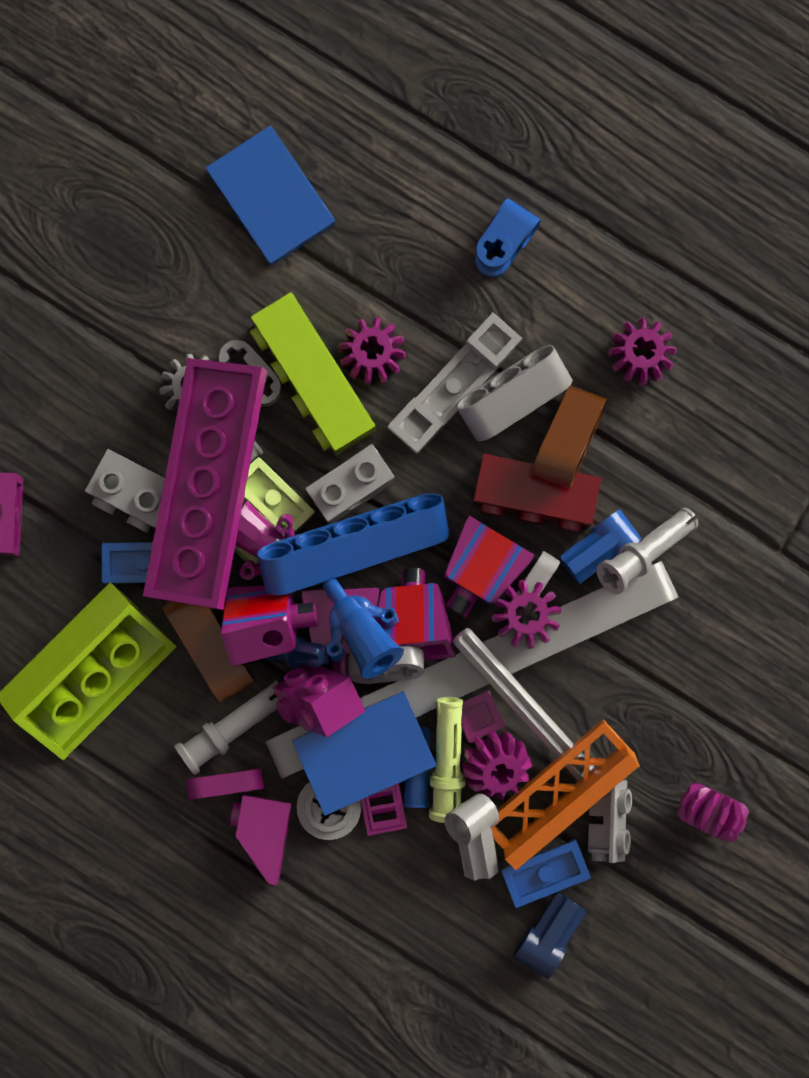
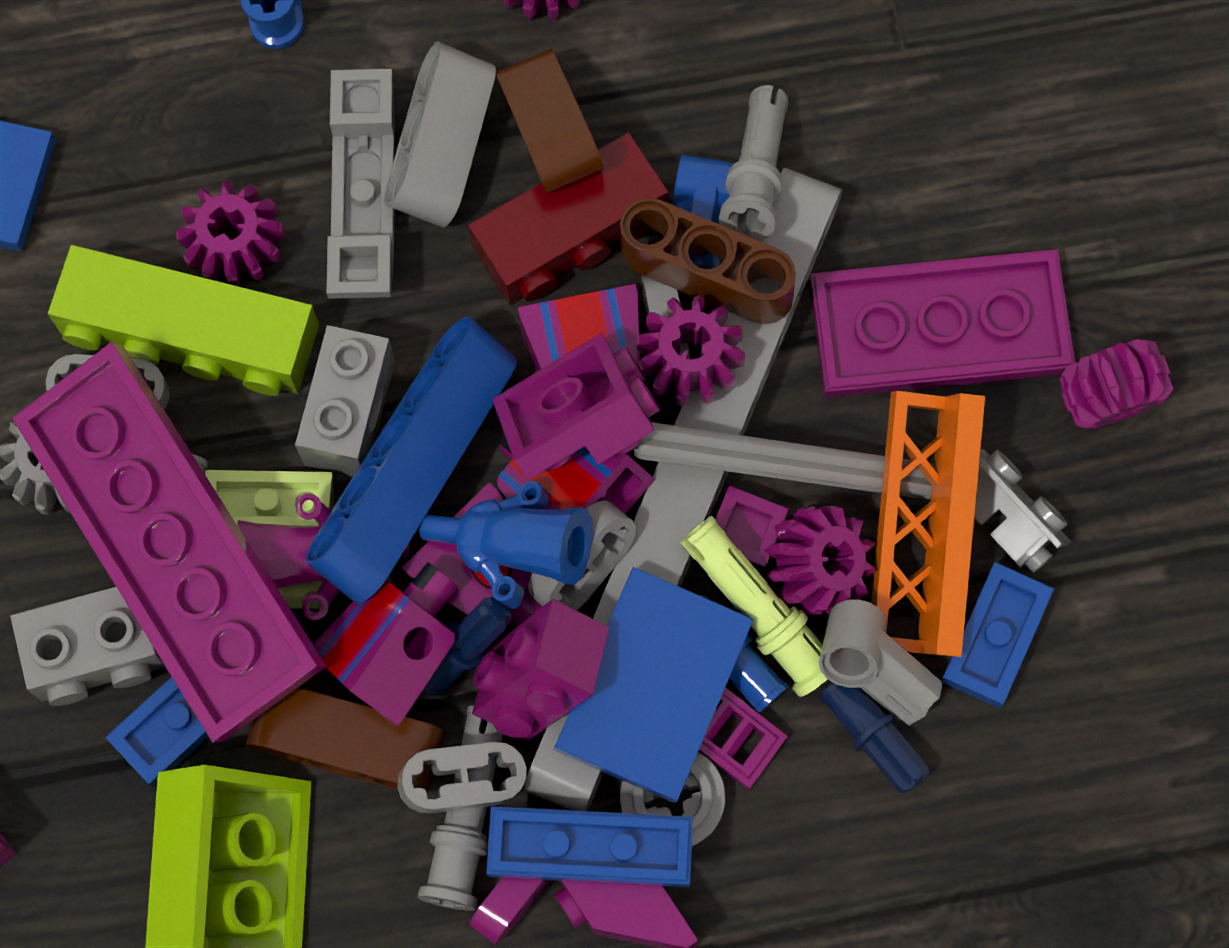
camera: 40 degrees left, 10 degrees down
dark blue piece [513,892,587,979] -> none
none -> light grey beam [397,742,527,814]
none -> blue tile [487,806,693,887]
none -> magenta plate [492,332,660,480]
none -> reddish brown beam [620,198,796,324]
none -> magenta tile [809,249,1075,398]
none -> dark blue axle [819,683,929,794]

